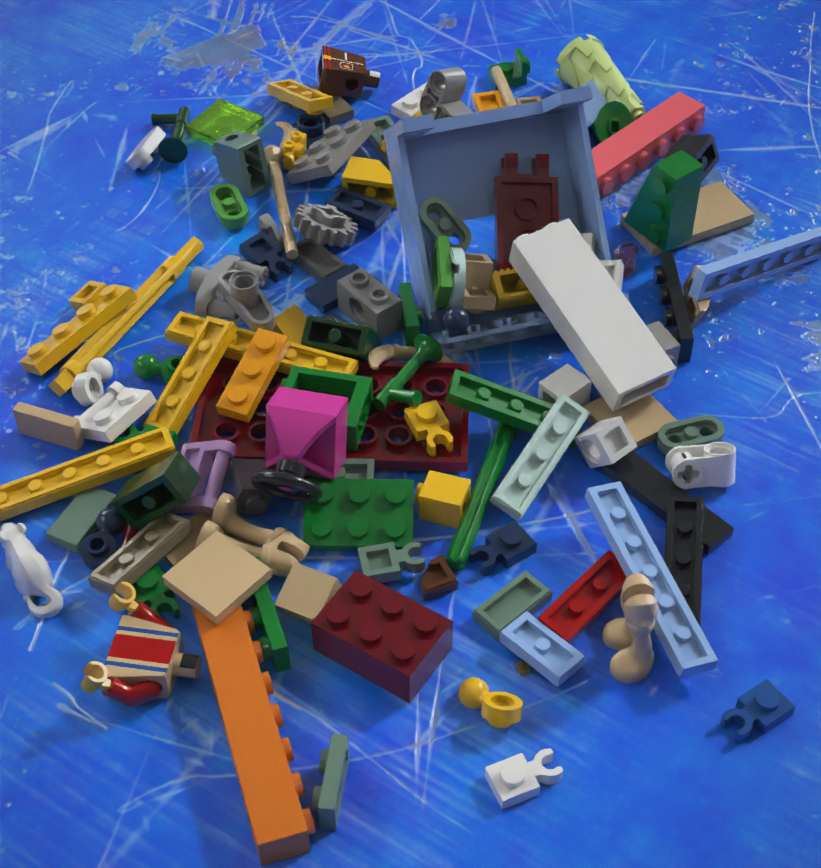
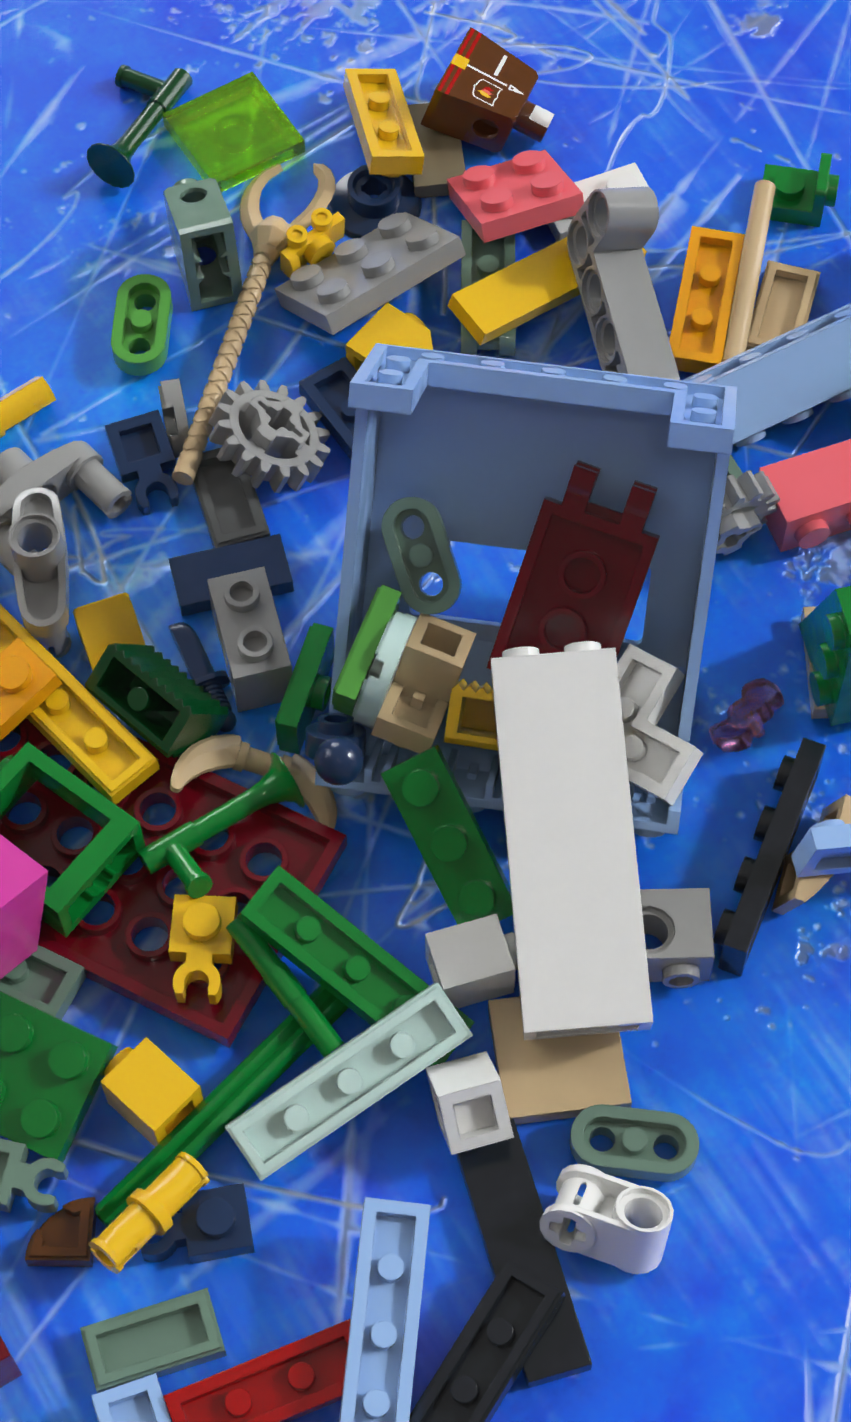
camera: 25 degrees right, 15 degrees up
white plate [125,126,166,170] -> none
none -> yellow pin [88,1151,210,1274]
none -> green piece [226,918,344,1058]
none -> green plate [381,744,513,925]
none -> coral plate [447,150,584,243]

